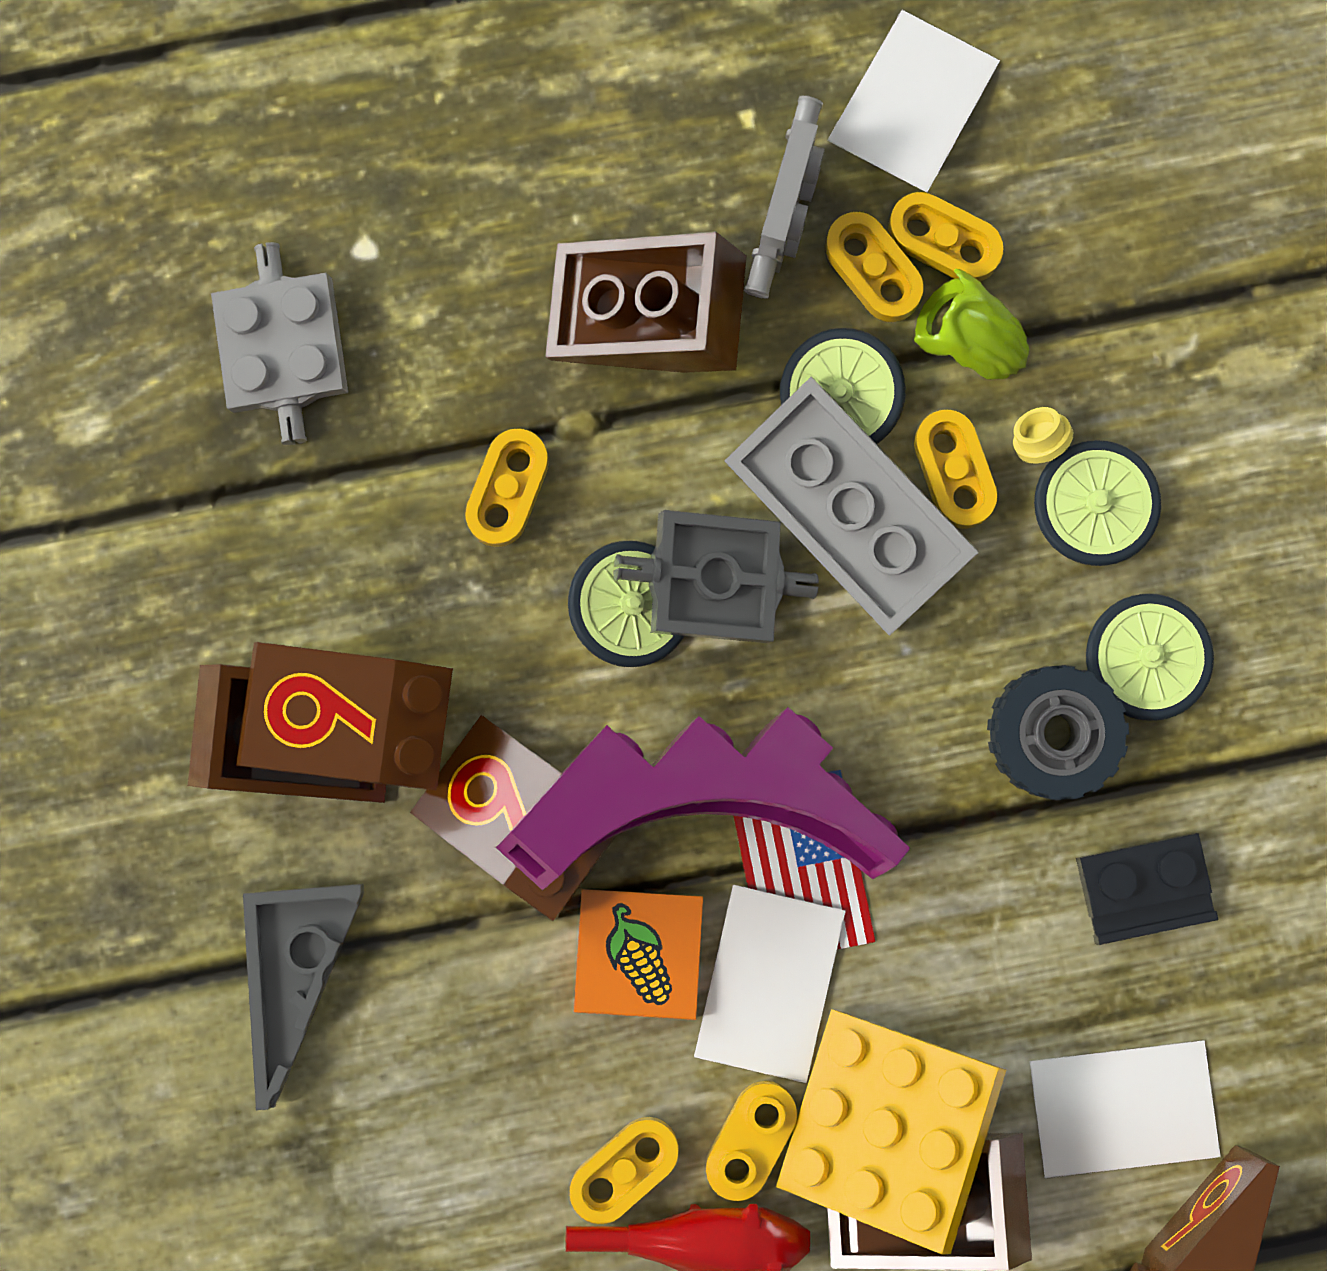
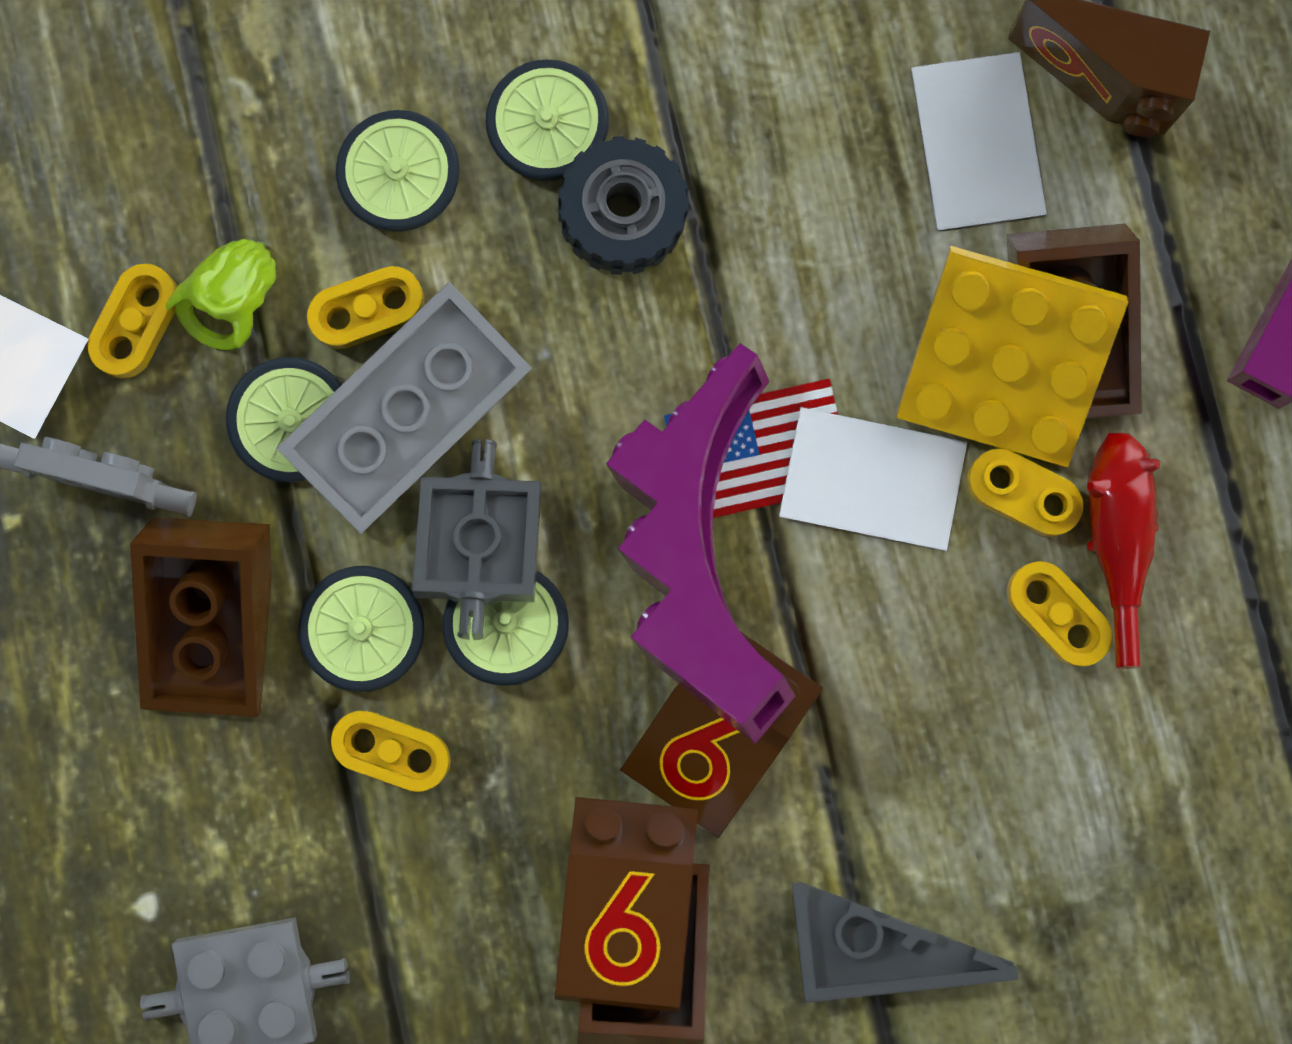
camera: 90 degrees left, 0 degrees up
orange tile [574,889,703,1020] -> none
yellow plate [825,212,923,322] -> none
light yellow plate [1013,407,1073,464] -> none
black plate [1076,833,1219,945] -> none
none -> yellowish green wheel [298,566,425,692]

